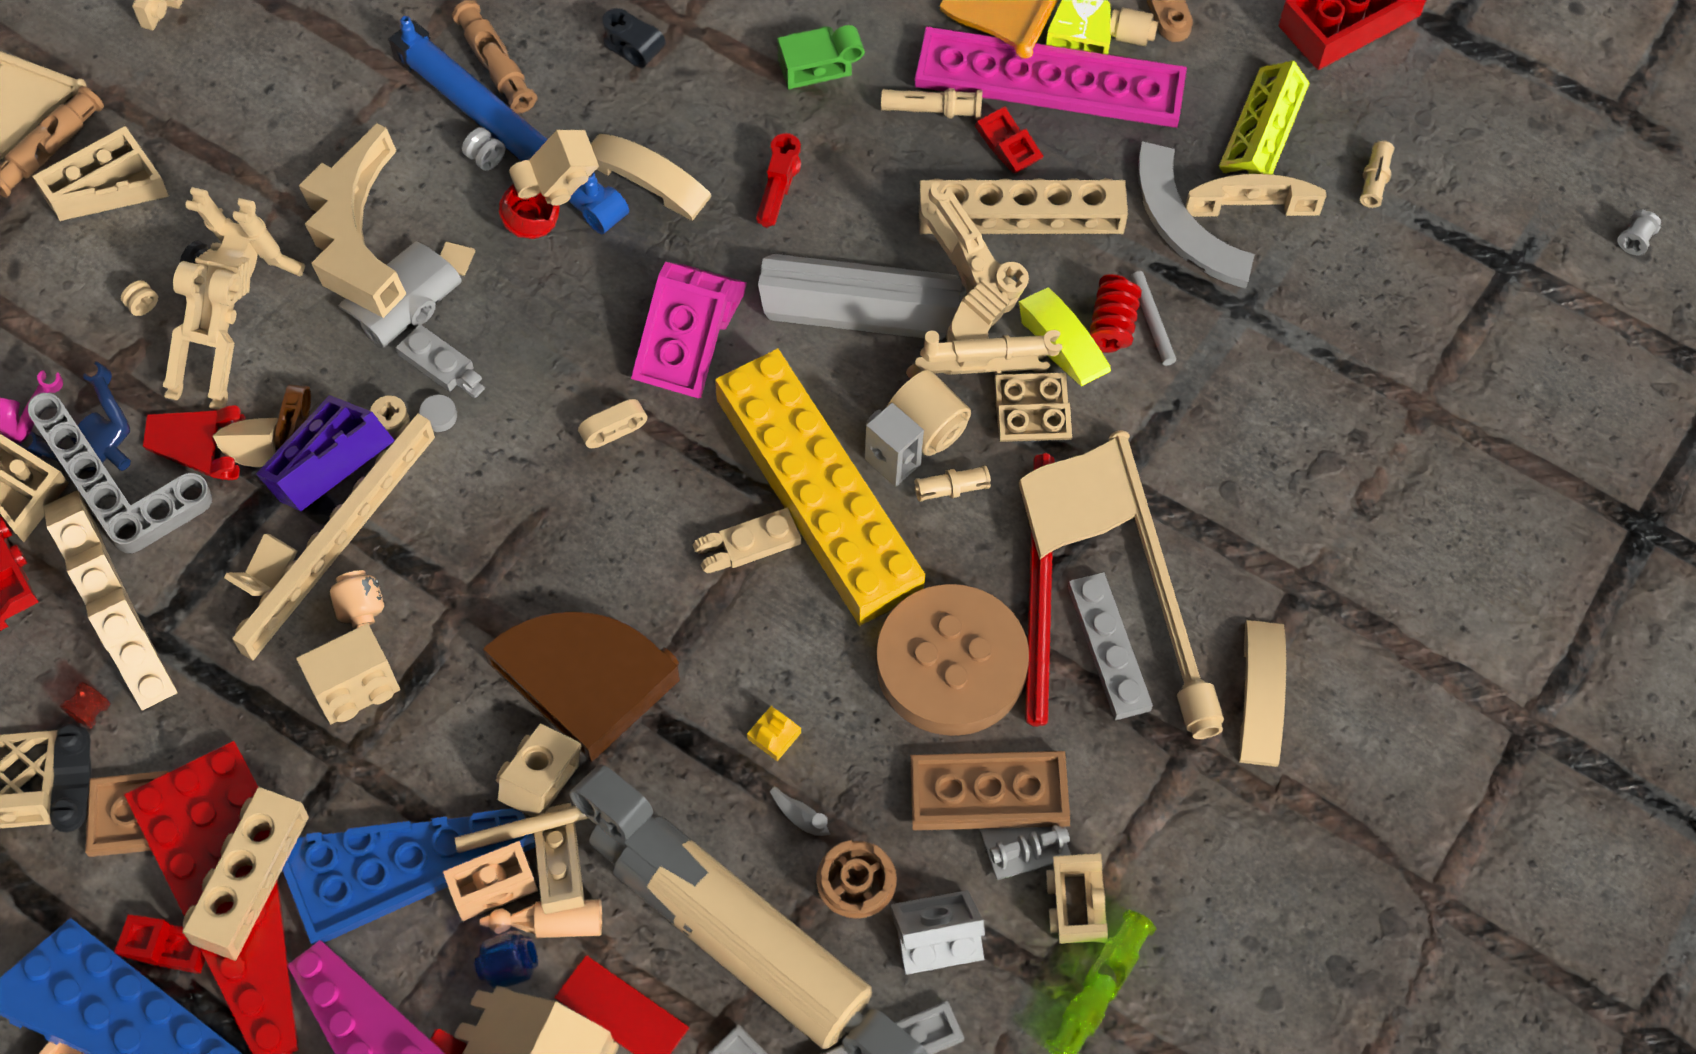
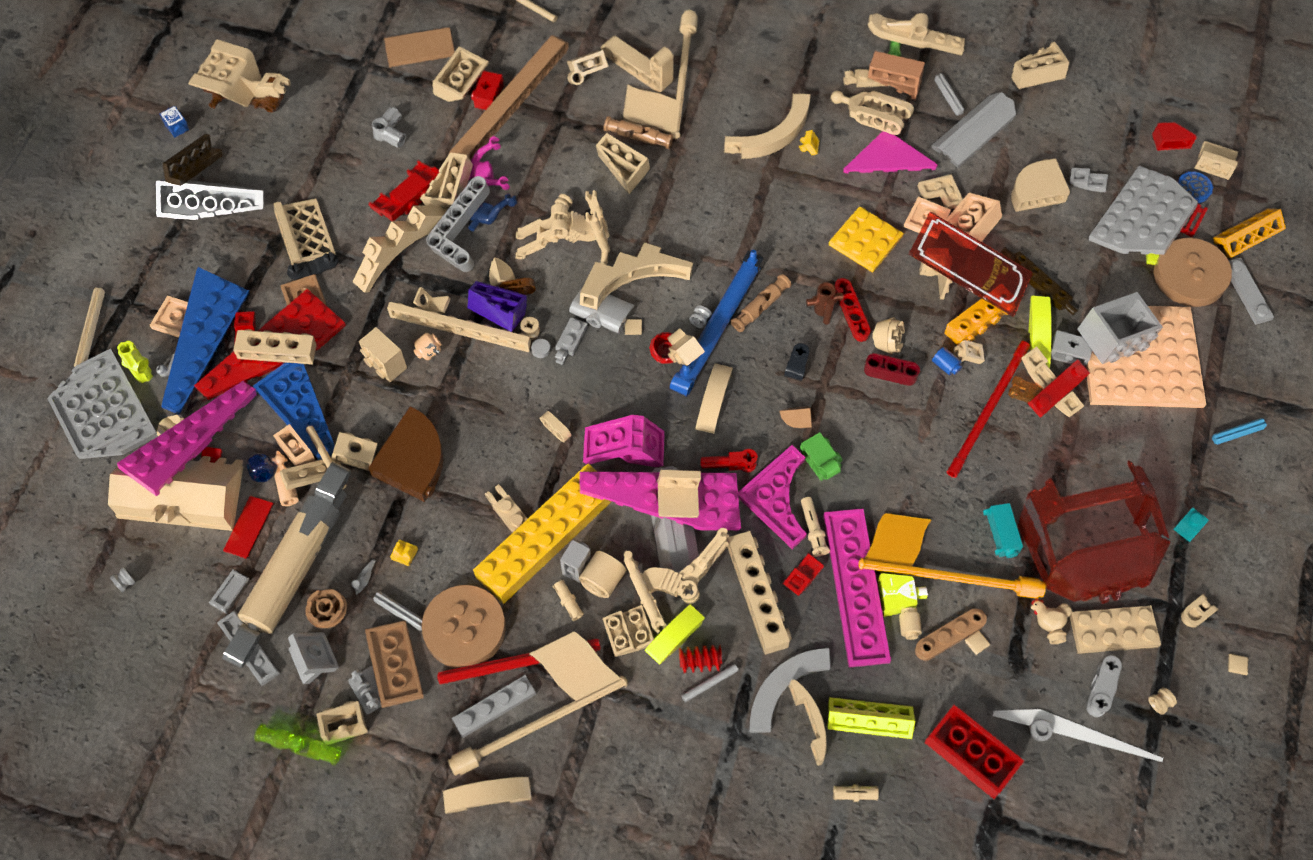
camera: 75 degrees right, 0 degrees up
clear red wheel [60,682,111,729] -> none
red flag [143,405,246,480] -> none
none -> light grey axle [373,591,423,631]
none -> dark pink wing [579,472,741,530]
none -> tan bracket [657,470,701,518]
none -> dark pink plate [738,445,807,549]
none -> brick [780,406,812,428]

